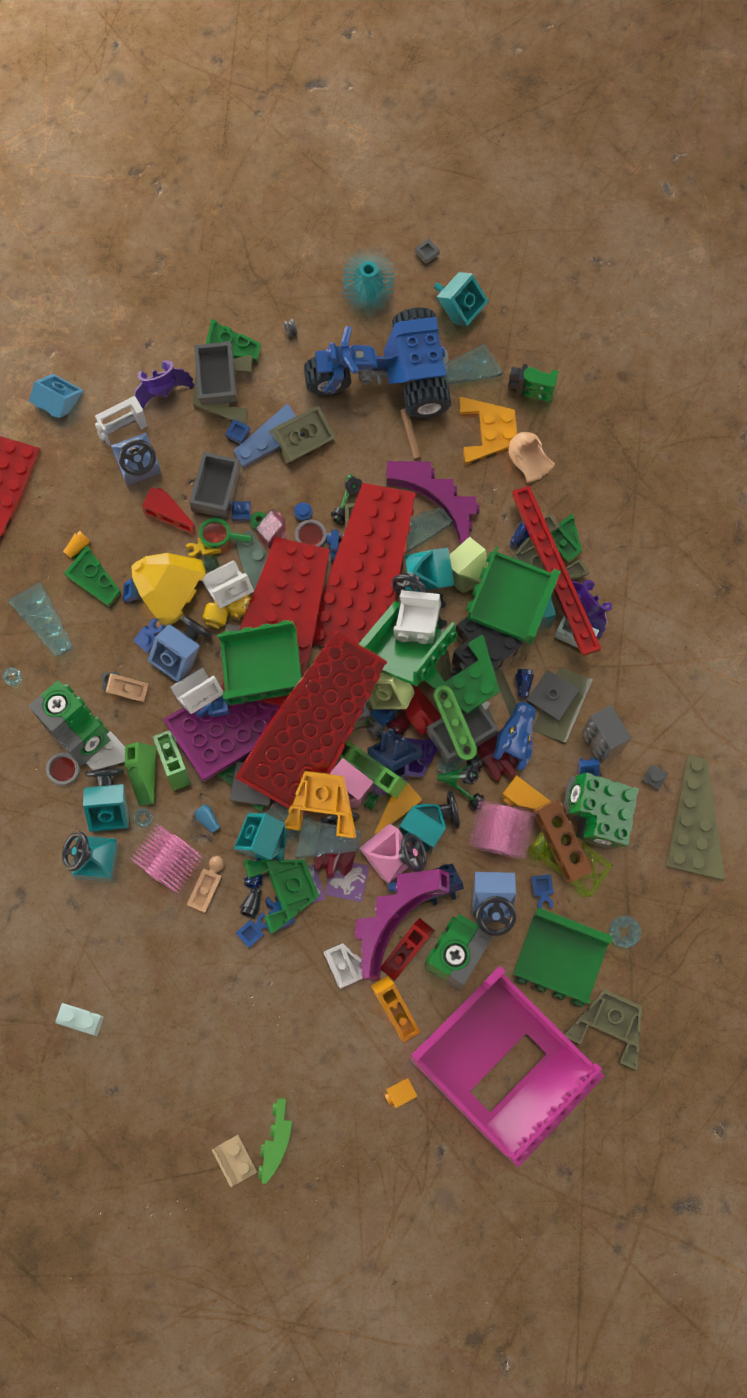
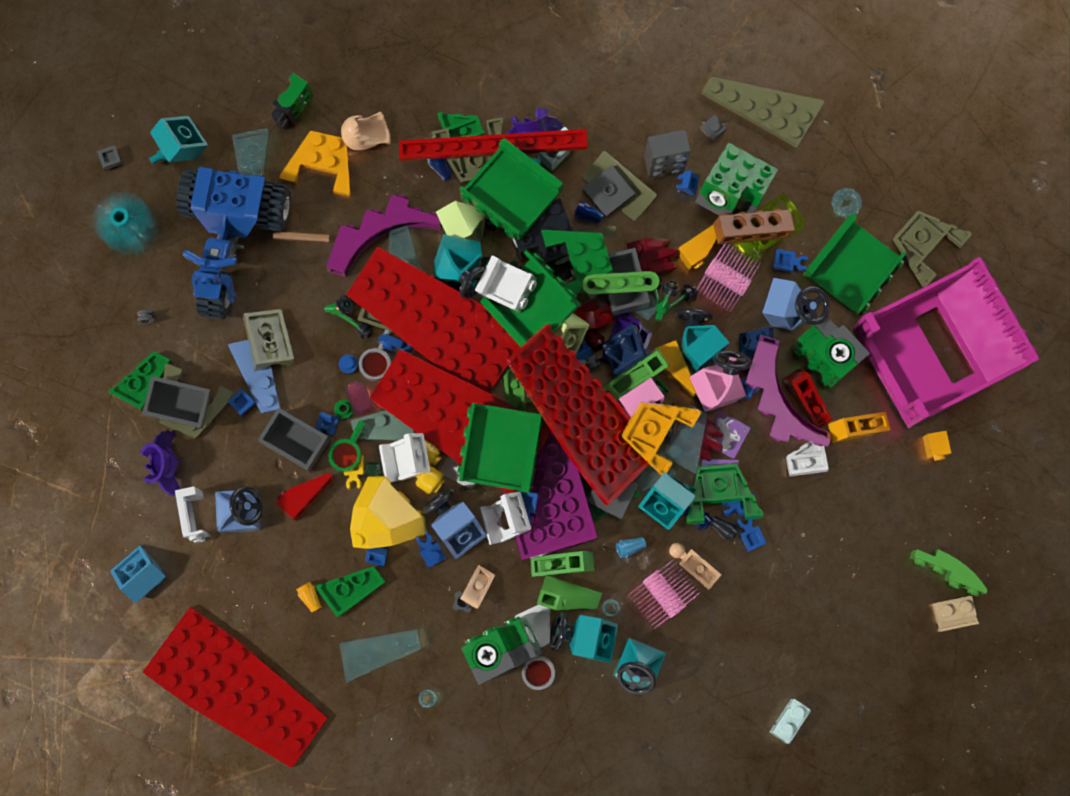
camera: 70 degrees left, 5 degrees up
blue animal [493,702,536,772] -> none

